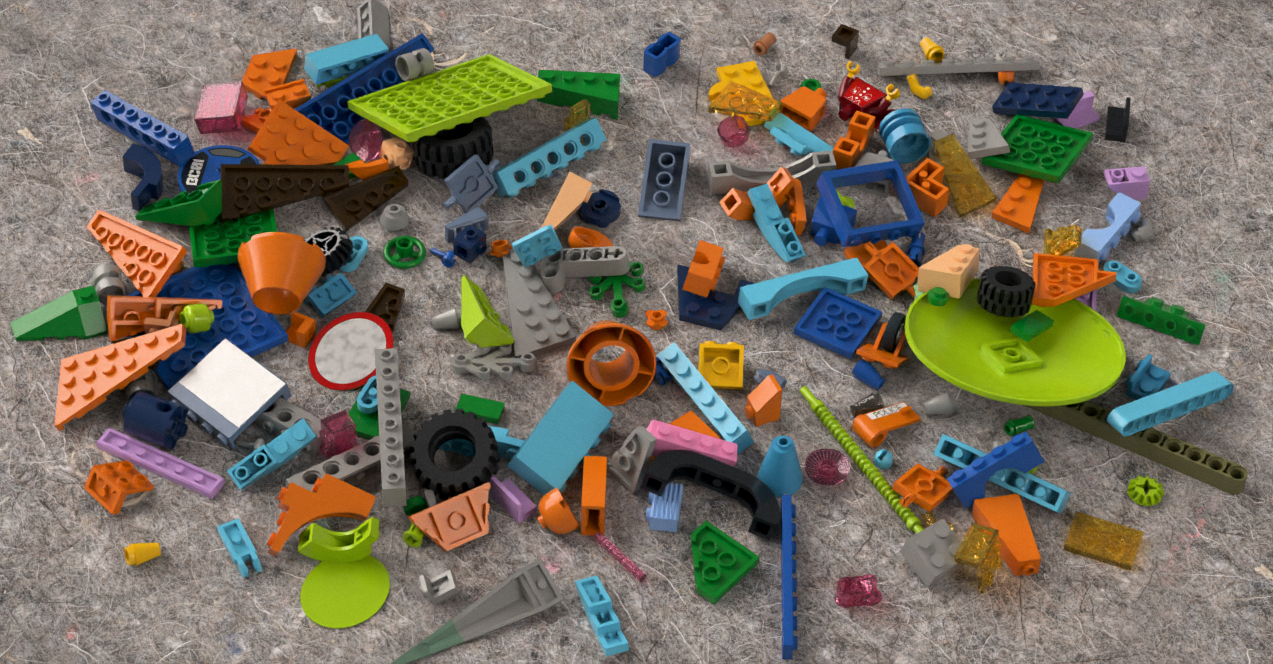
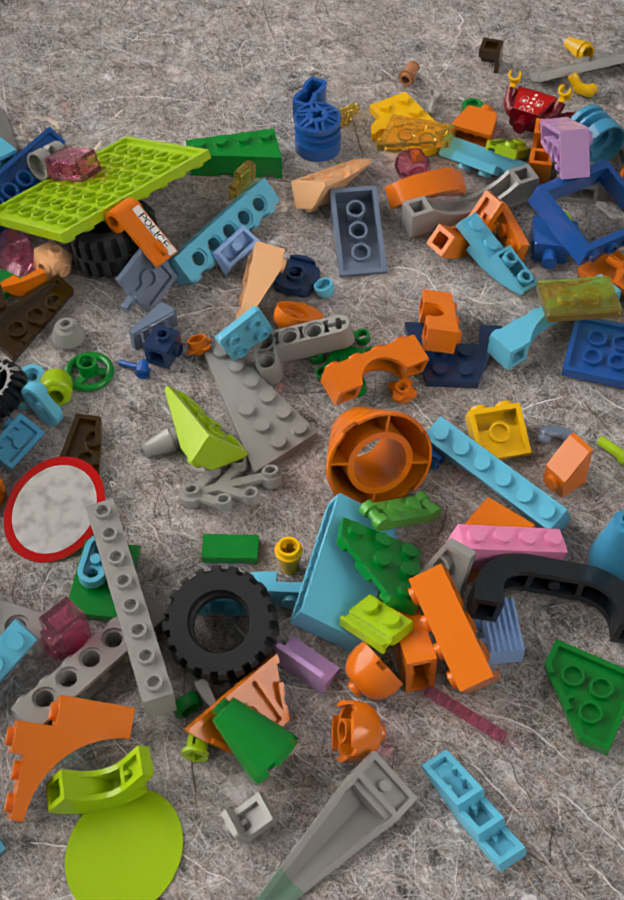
camera: 10 degrees left, 5 degrees up
none -> medium azure plate [21,382,63,427]
none -> lime head [39,368,73,406]
none -> clear pink brick [45,146,102,183]
none -> orange door [105,197,178,268]
none -> light blue slope [212,225,260,276]
none -> green cone [212,697,299,785]
none -> yellow cone [274,536,303,575]
none -> light nougat wedge [291,159,370,212]
none -> blue wheel [294,102,341,162]
none -> medium azure hinge [314,277,335,299]
none -> orange arch [320,334,429,406]
none -> orange cylinder [331,699,386,763]
none -> green plate [336,517,421,616]
none -> clear yellow arm [338,102,360,126]
none -> lime plate [339,594,414,654]
none -> bright green plate [359,491,442,531]
none -> orange arch [385,167,467,209]
none -> orange wedge [408,564,502,694]
none -> lime plate [485,138,531,160]
none -> clear yellow tile [535,276,623,322]
none -> lavender wedge [540,117,593,180]

